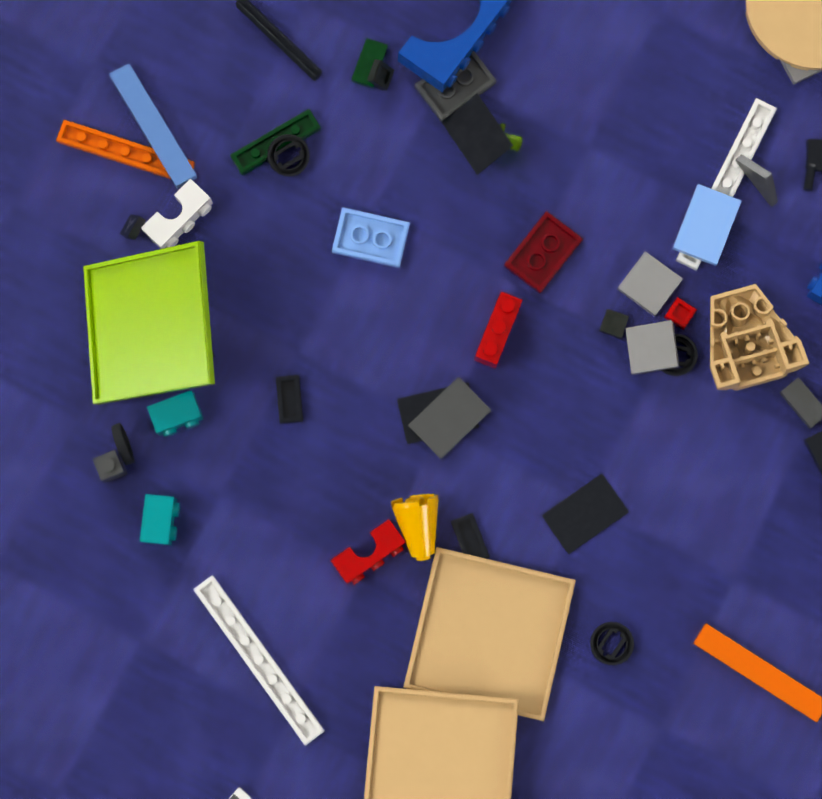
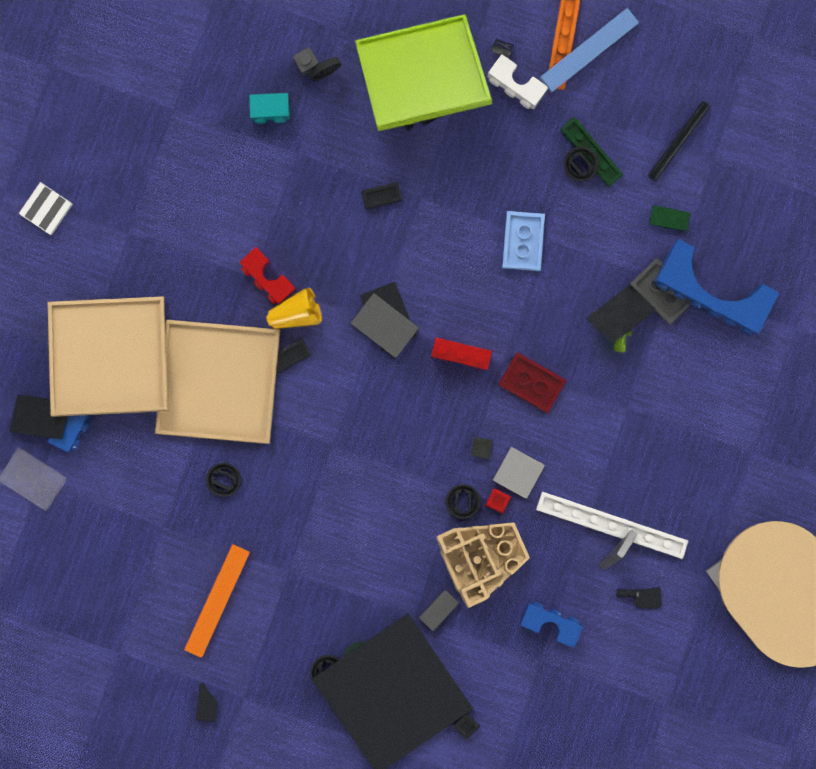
camera: 85 degrees right, 5 degrees up
teal piece [147,390,204,437] -> none
white tile [193,575,325,746] -> none
pearl dark grey tile [367,59,395,91] -> none
black piece [541,474,629,554] -> none
light grey tile [625,320,679,375] -> none
light blue tile [672,184,741,266] -> none

